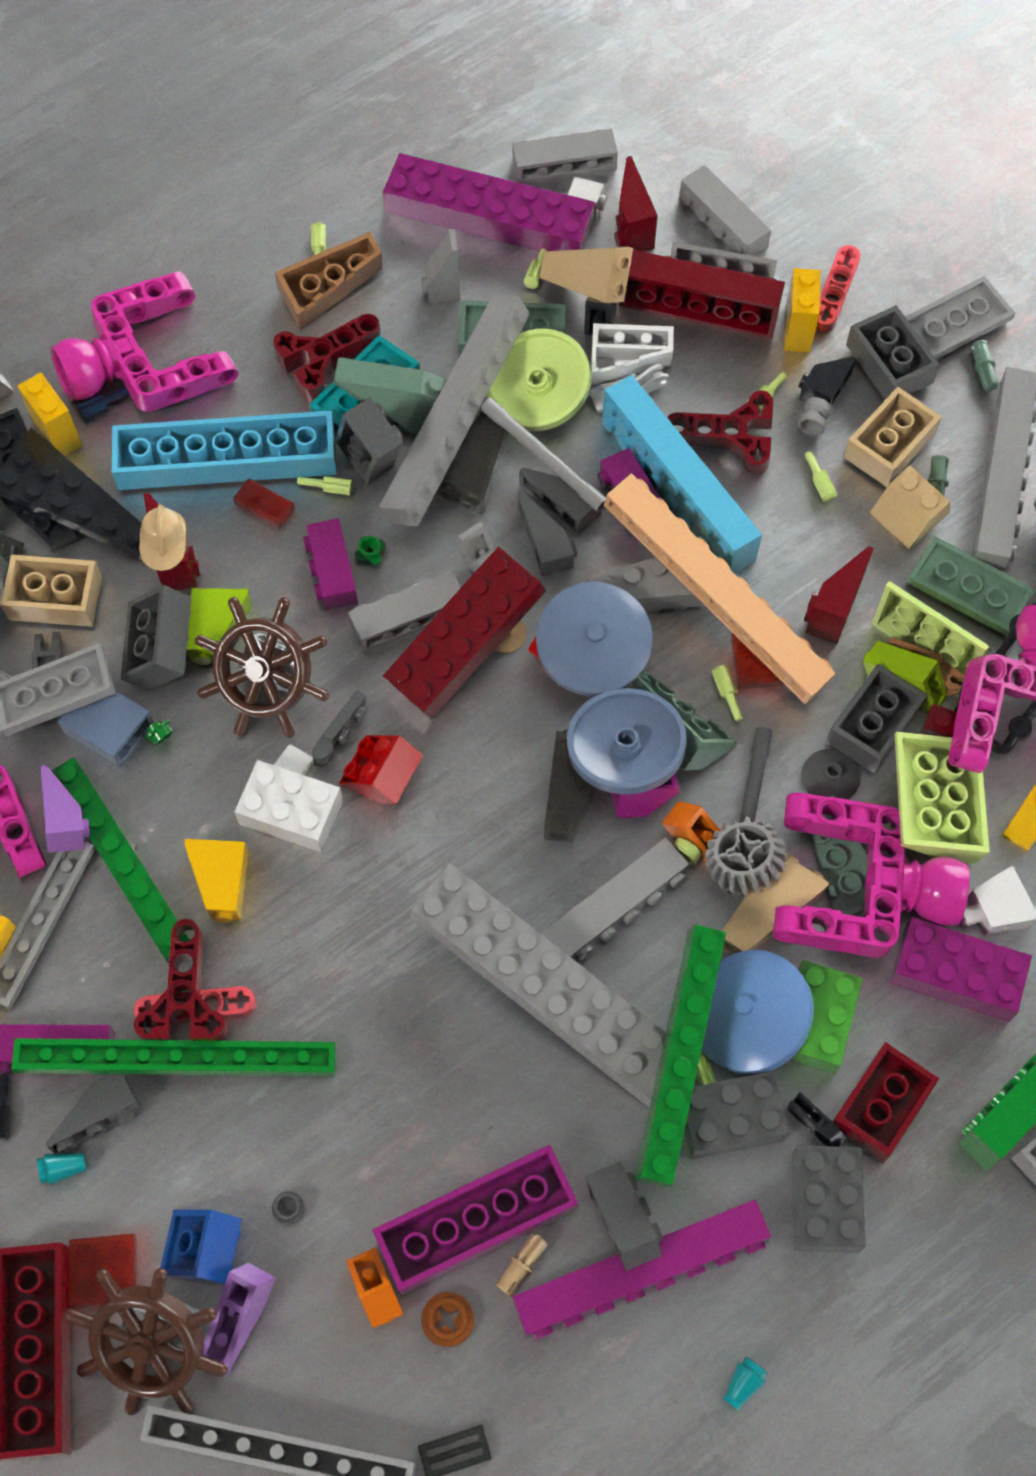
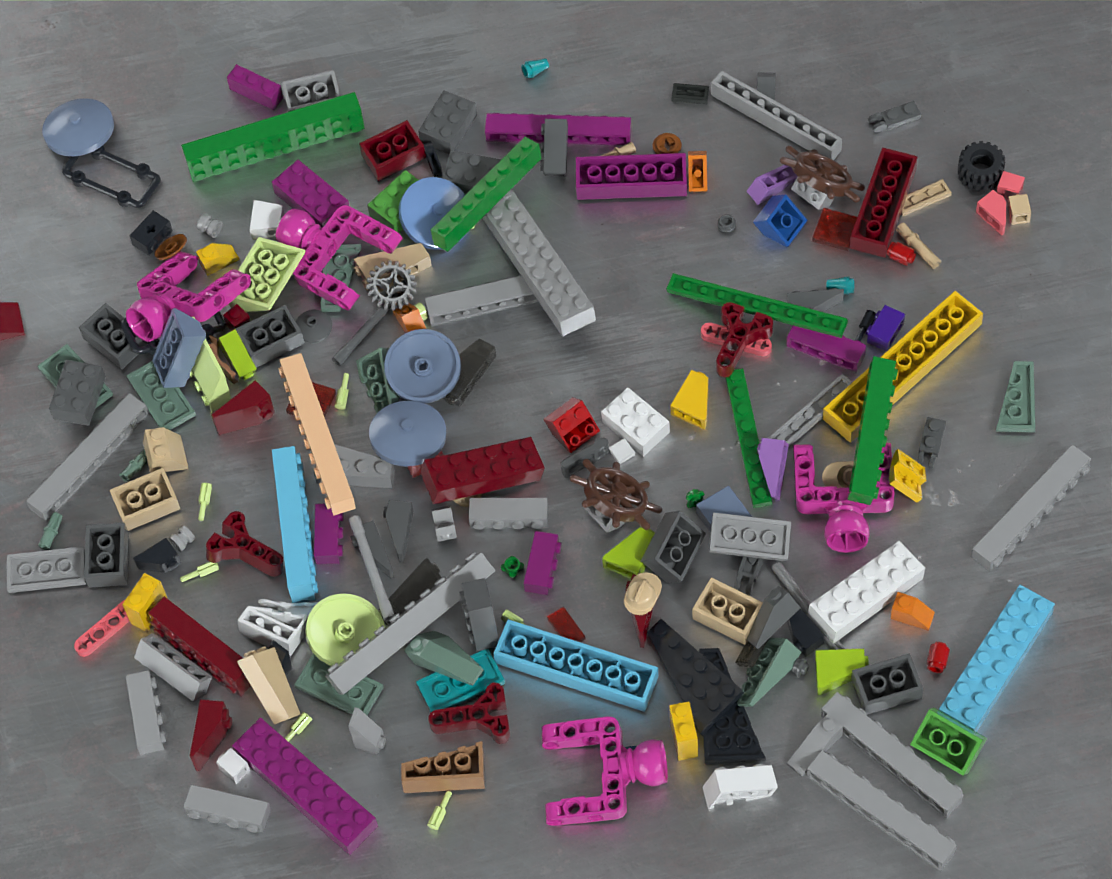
camera: 150 degrees left, 5 degrees down
none -> sand blue slope [152,308,206,388]

